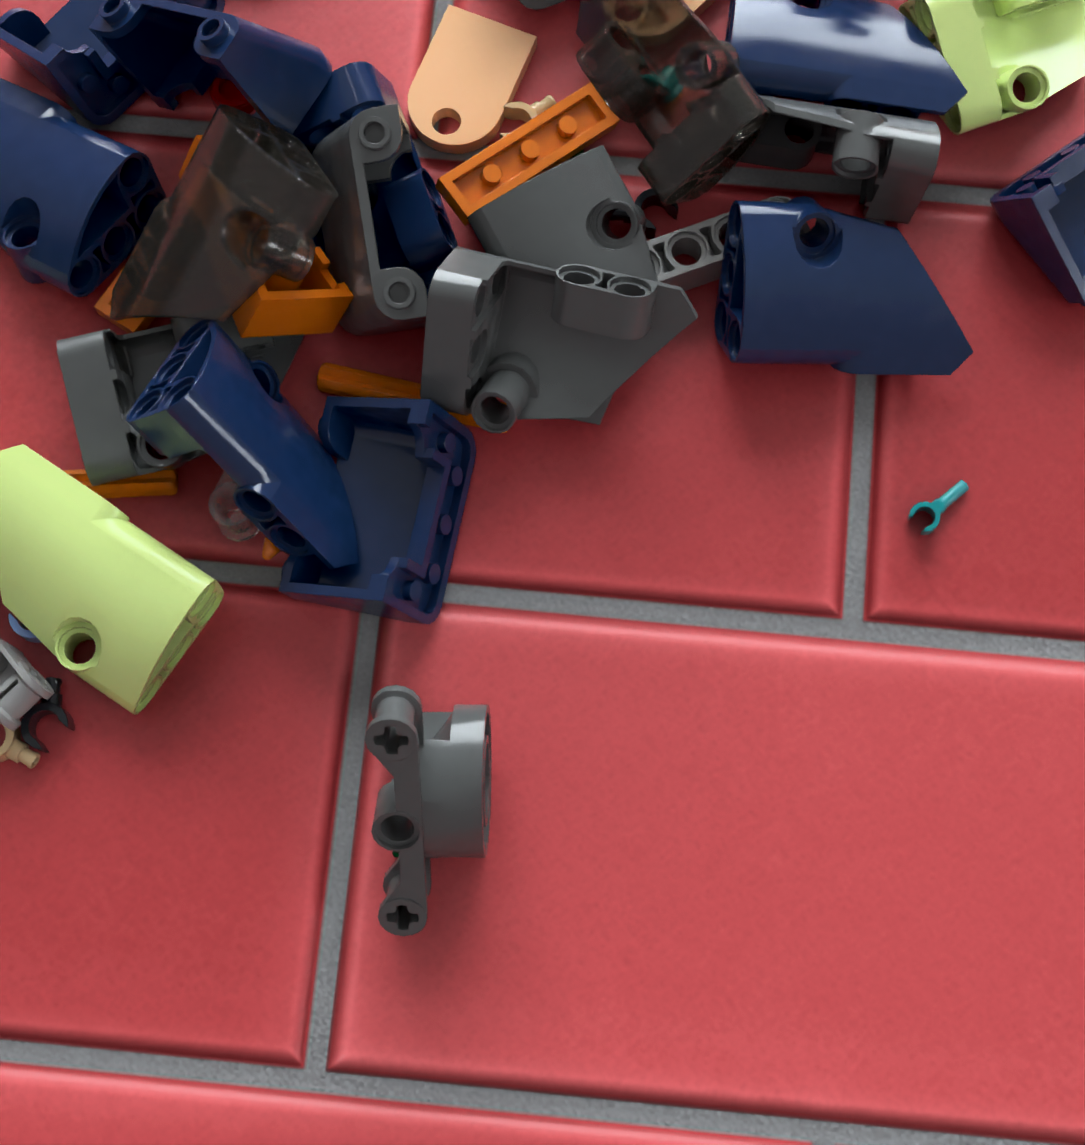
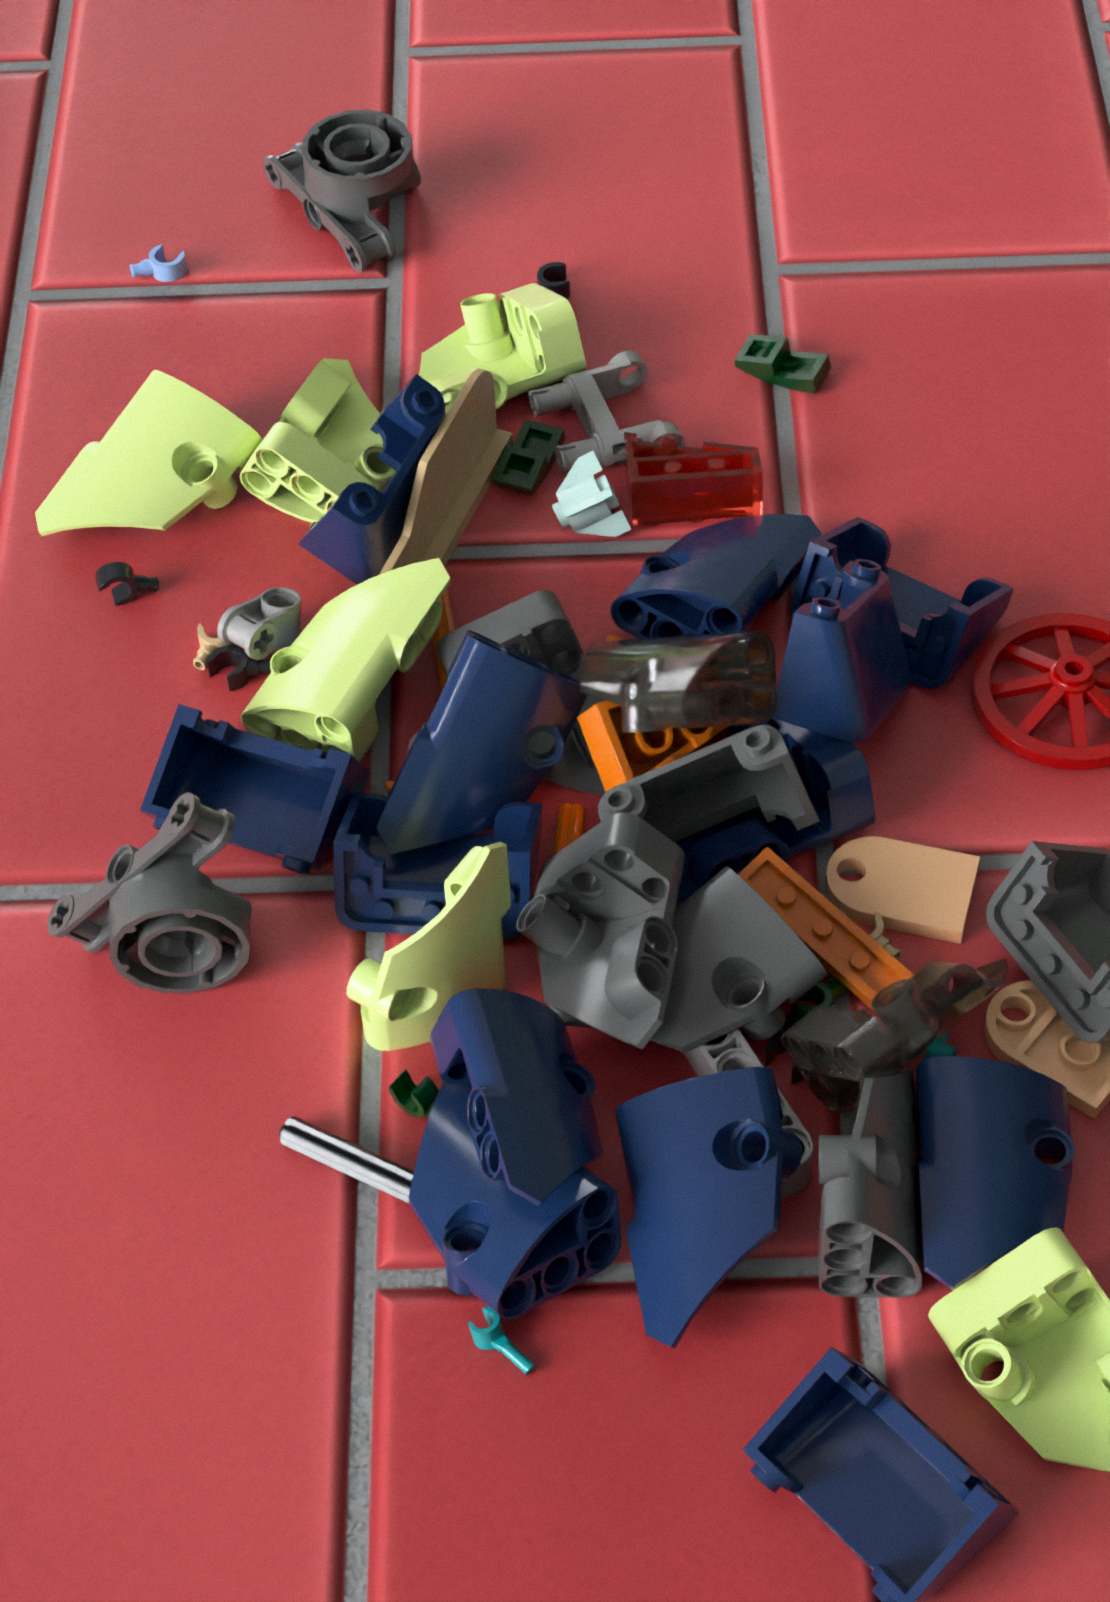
camera: 85 degrees right, 25 degrees down
none -> dark blue windscreen [140,704,371,875]
none -> axle [279,1116,414,1203]
none -> yellowish green panel [347,842,511,1051]
none -> dark green piece [389,1069,439,1118]
none -> dark blue panel [409,1081,621,1320]
none -> dark blue panel [429,988,603,1207]

